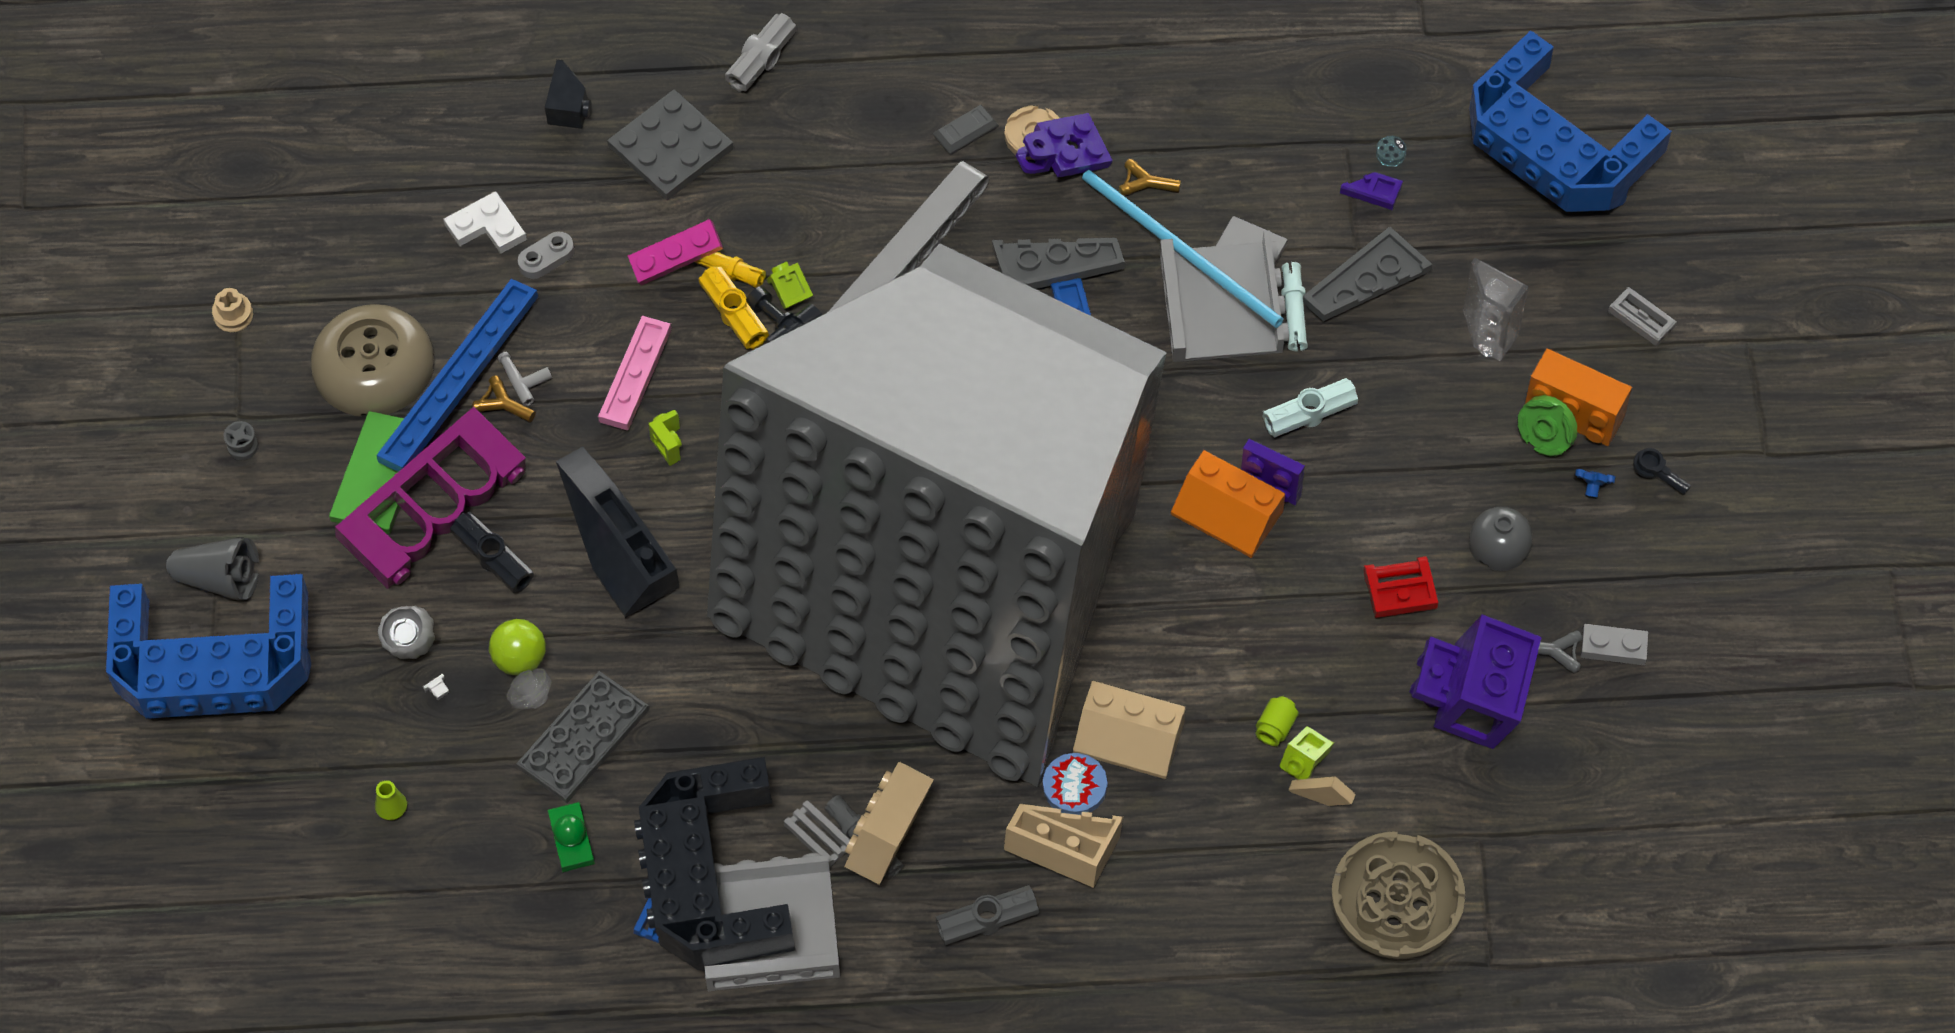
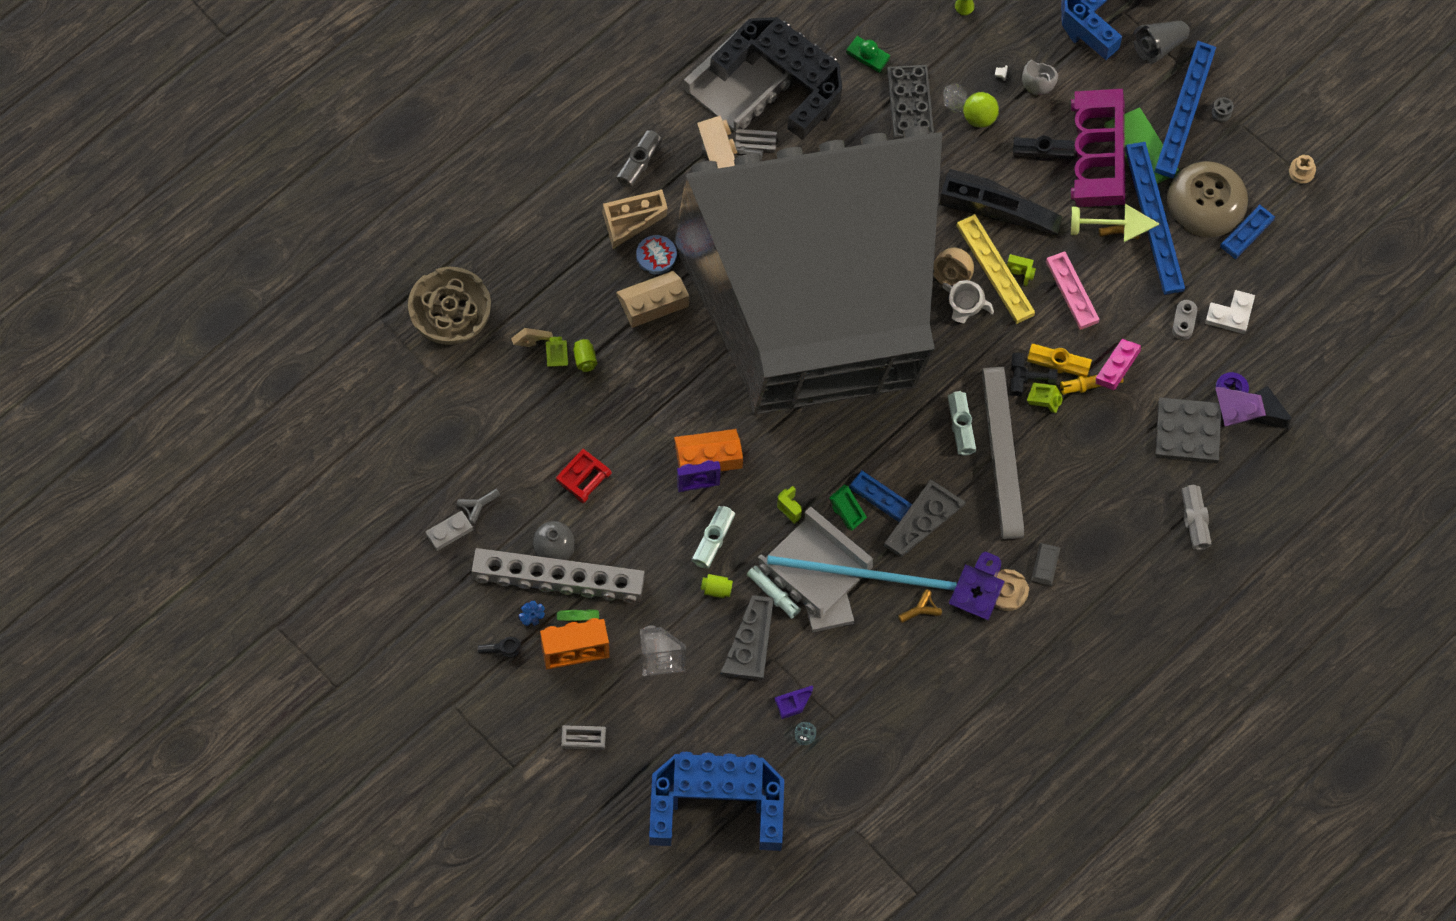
camera: 135 degrees right, 5 degrees up
light grey piece [498,352,552,406] -> none
dark purple piece [1409,614,1541,749] -> none
none -> light grey brick [472,548,644,603]
none -> lime brick [701,574,733,598]
none -> lime bracket [777,486,802,524]
none -> green tile [829,485,867,531]
none -> light yellow plate [957,215,1035,324]
none -> yellowish green piece [1071,204,1159,242]
none -> blue plate [1154,41,1216,178]
none -> dark purple gear [1215,372,1249,393]
none -> medium lavender wing [1216,387,1266,426]
none -> blue tile [1220,204,1275,259]

